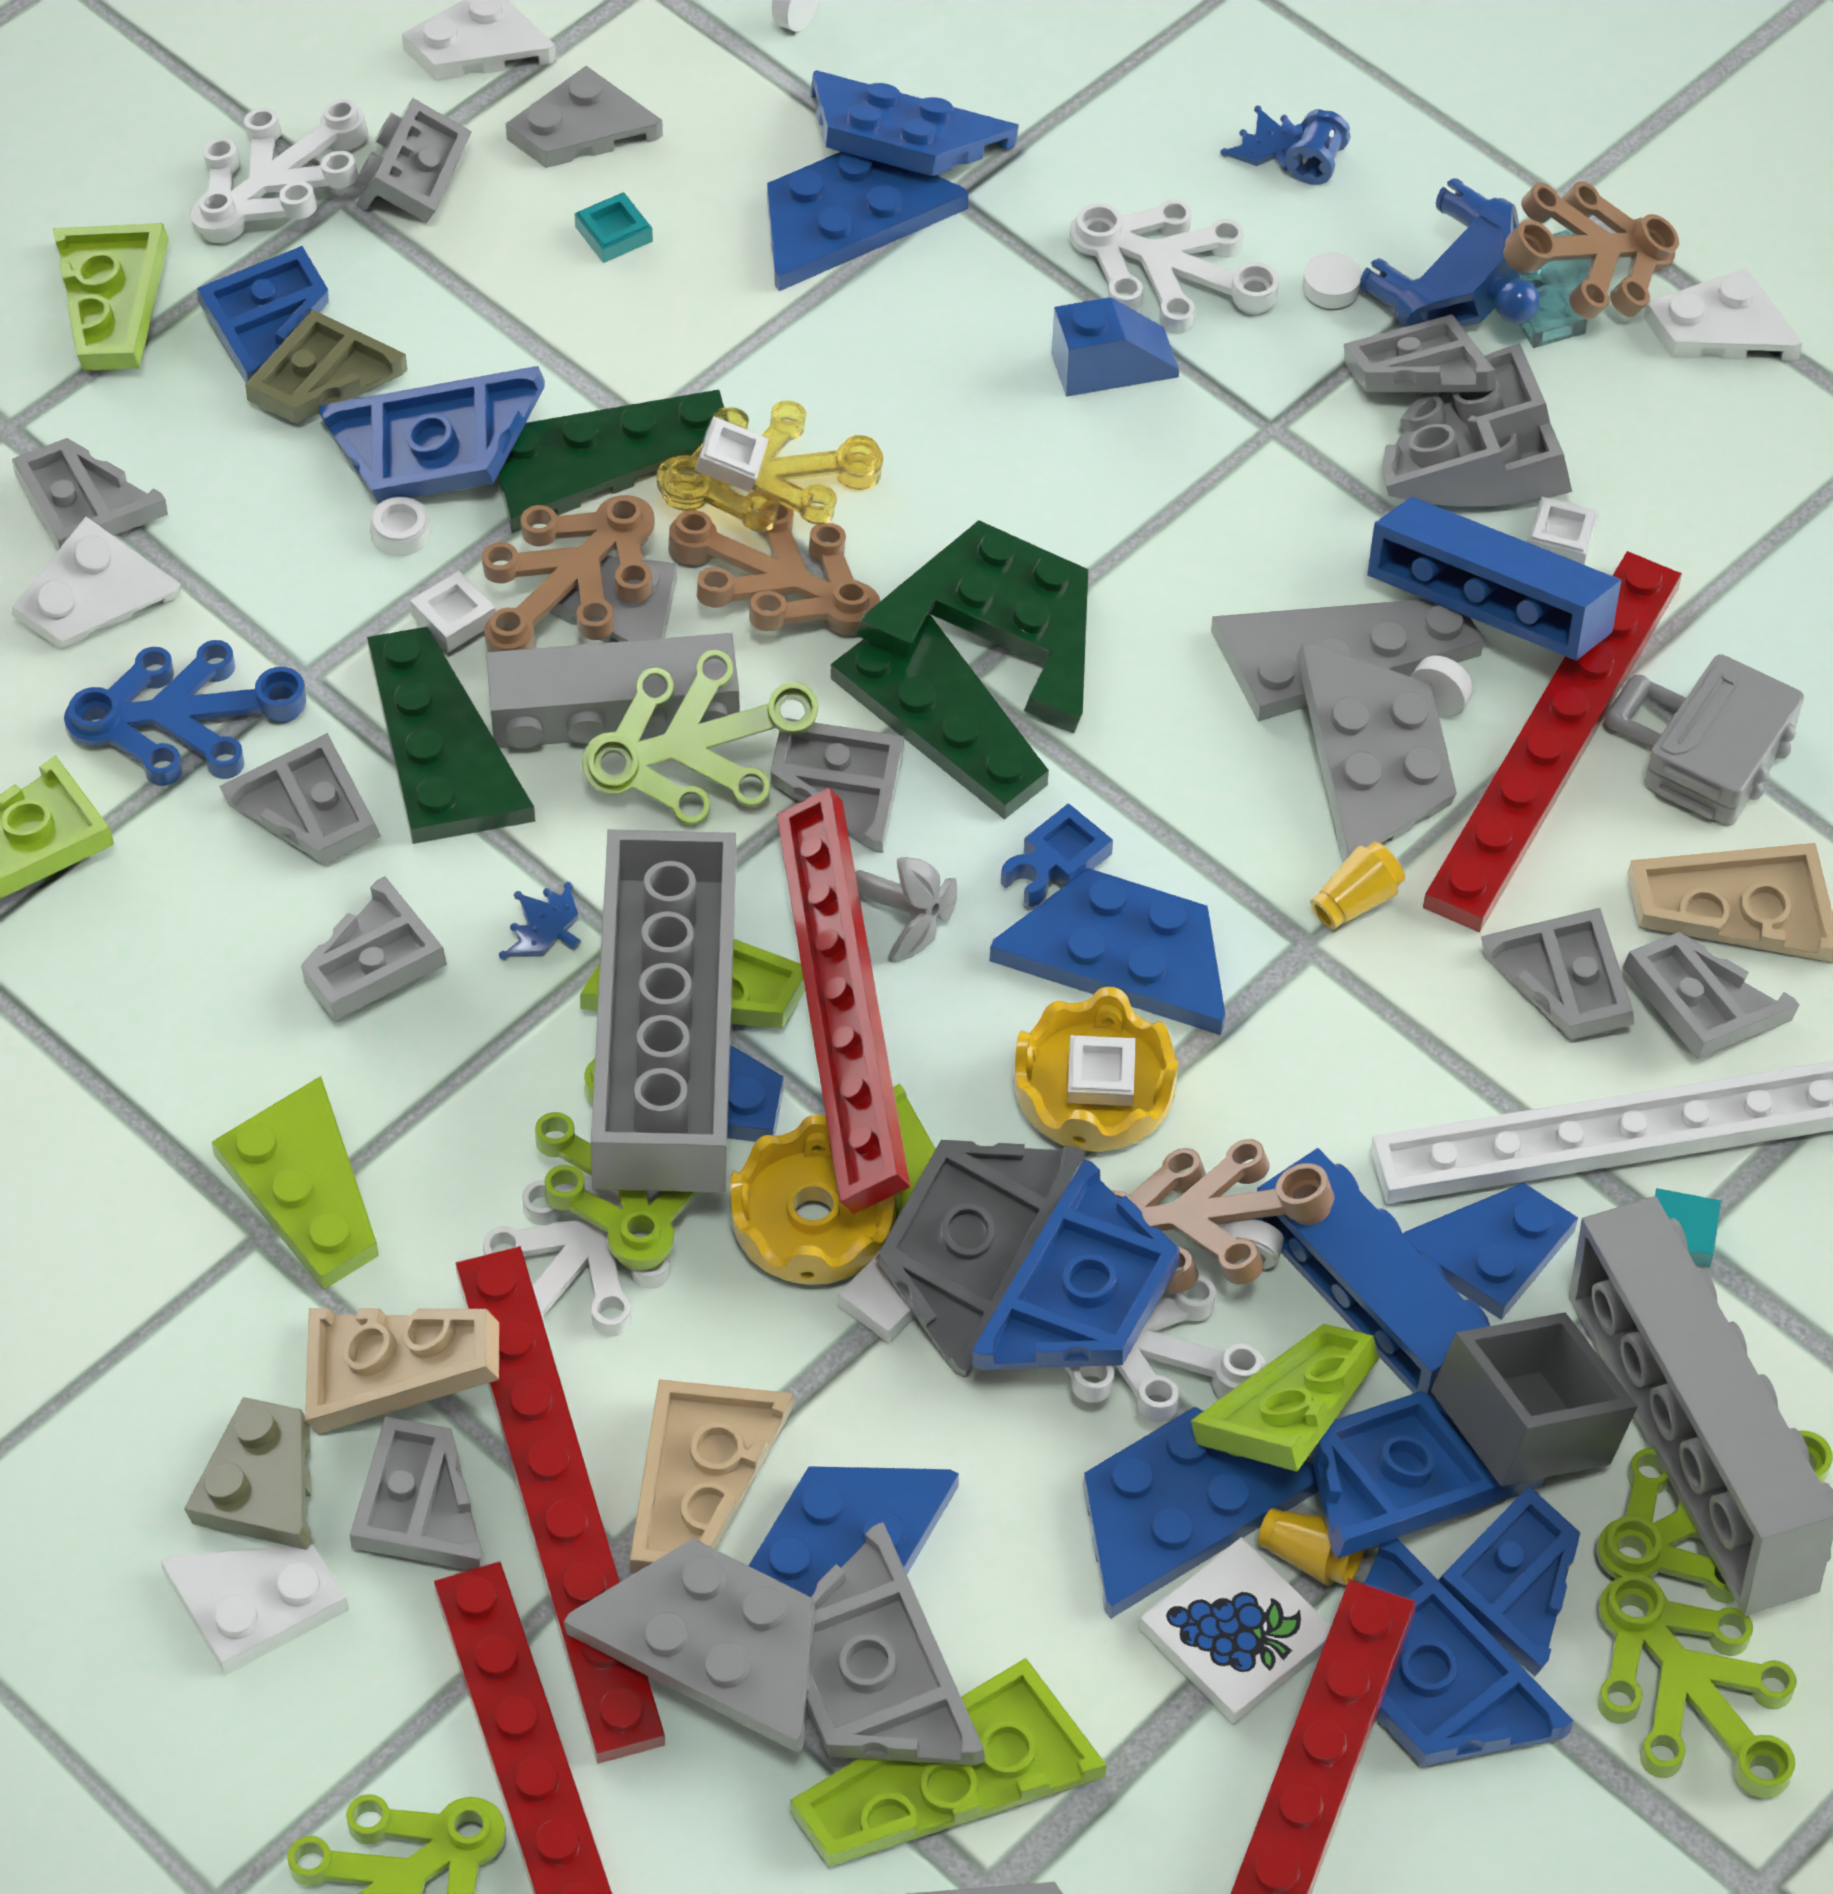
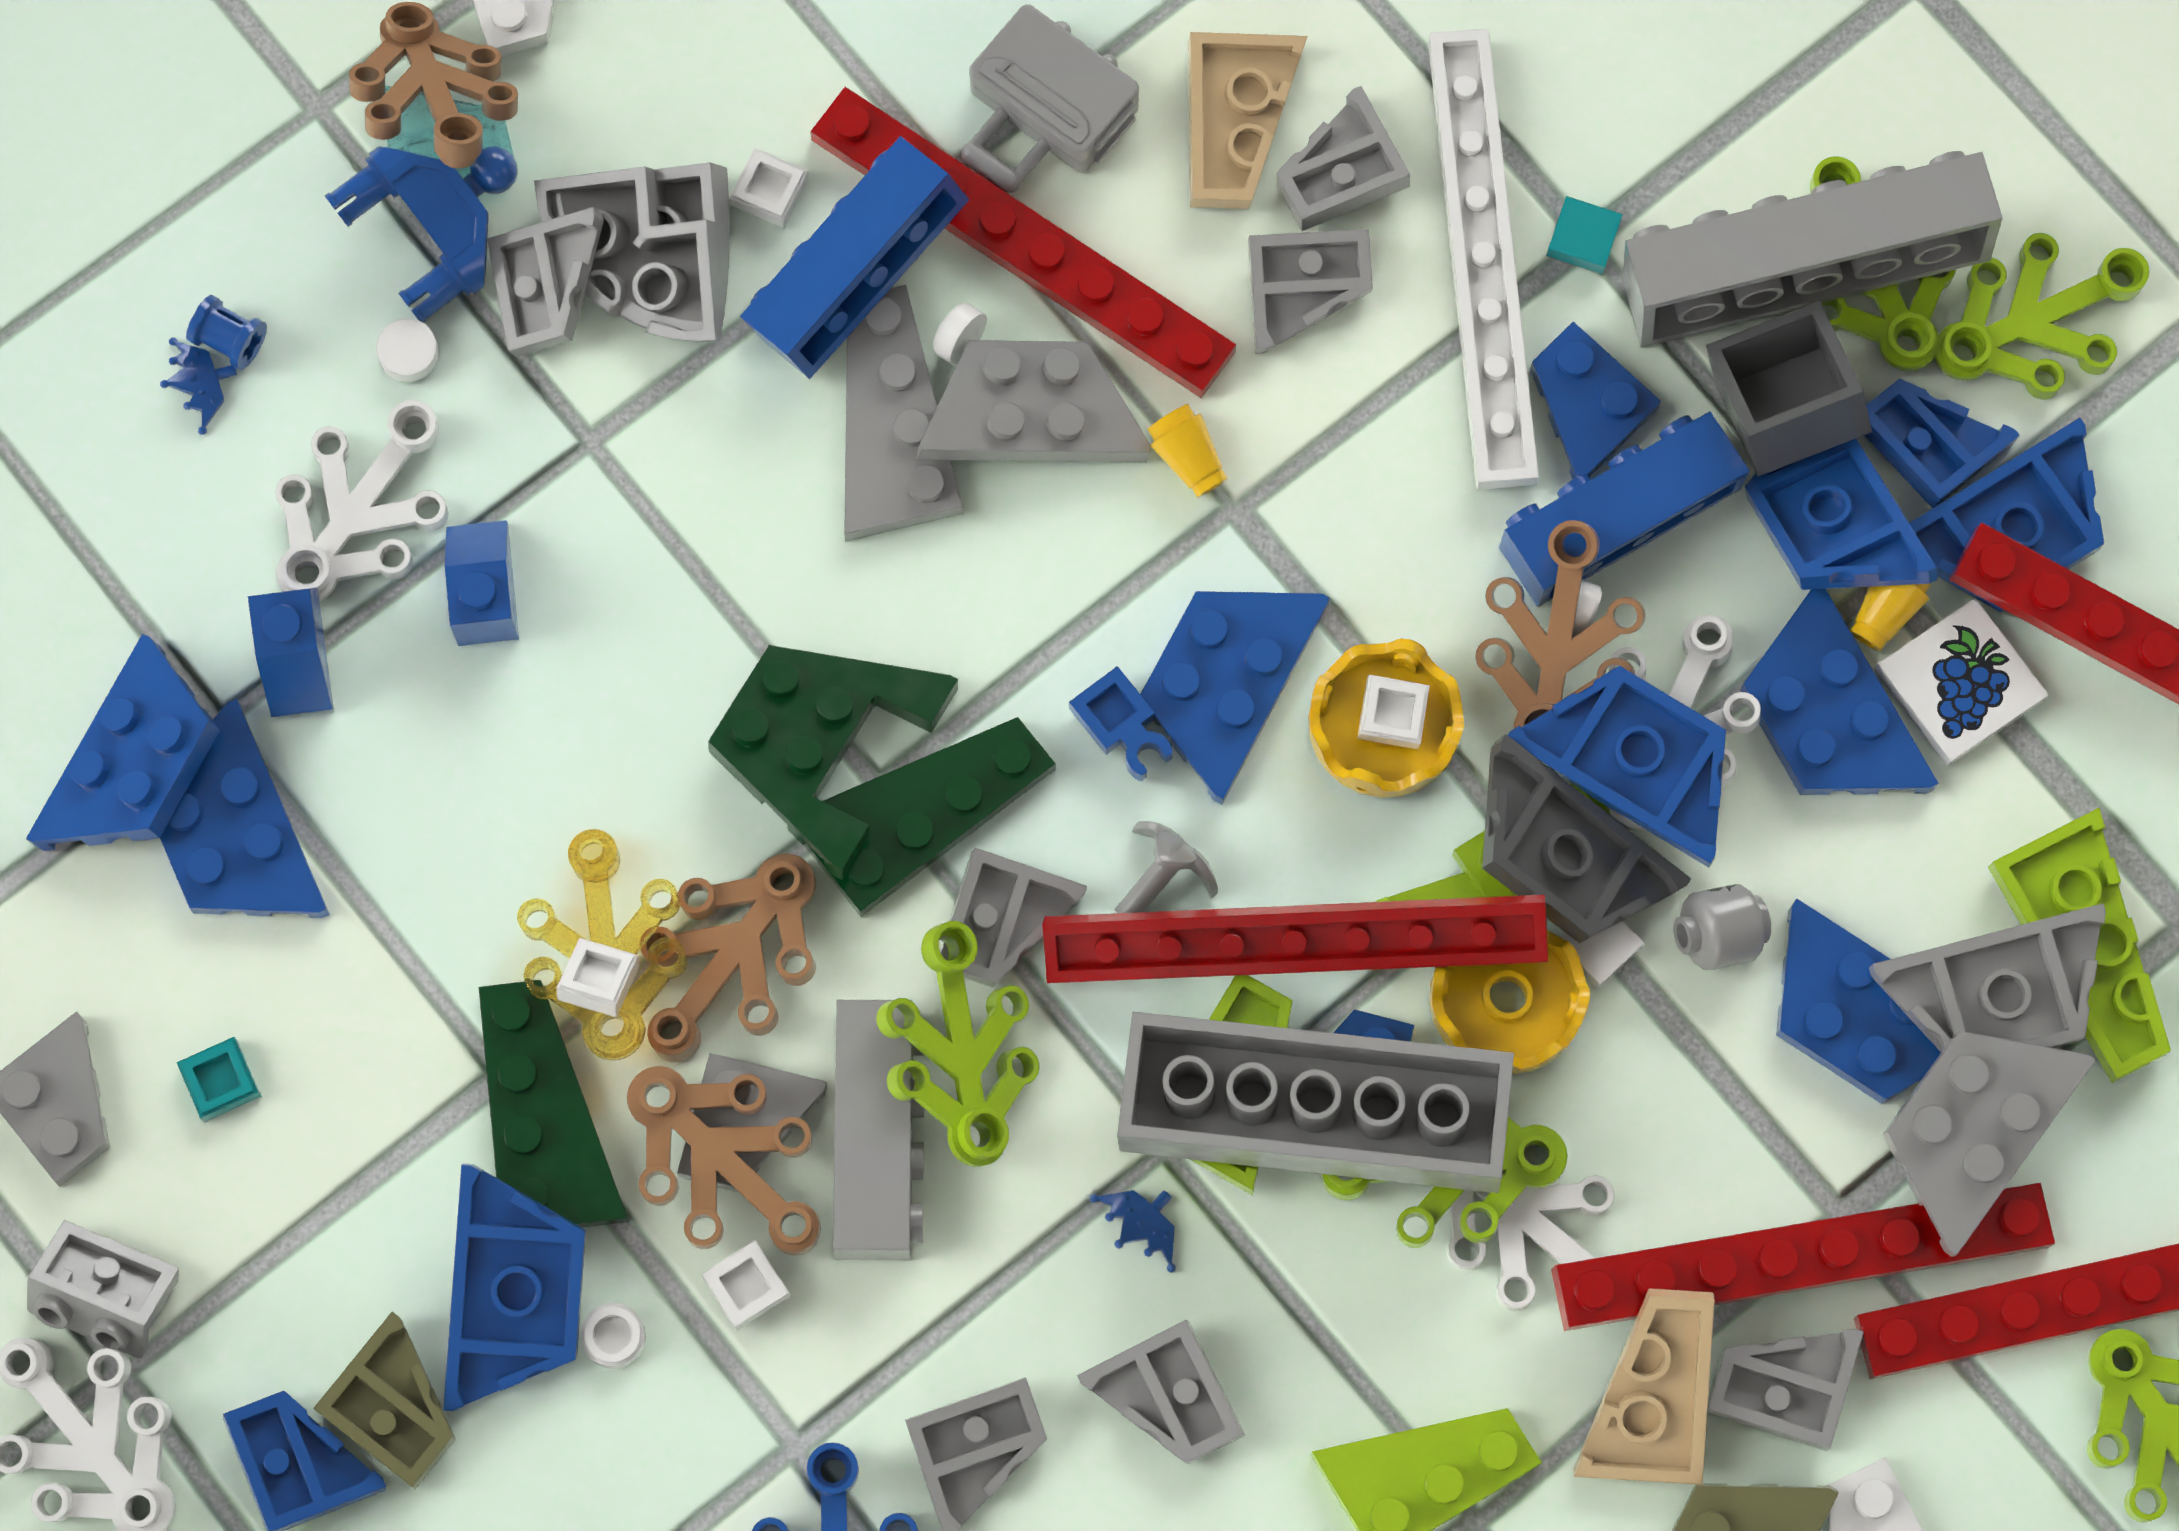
camera: 85 degrees left, 20 degrees up
dark green wing [367,626,536,844] -> none
tan wing [630,1379,794,1573] -> none
lime wing [1191,1323,1379,1472] -> none
none -> blue slope [247,587,334,717]
none -> light grey head [1673,884,1771,970]

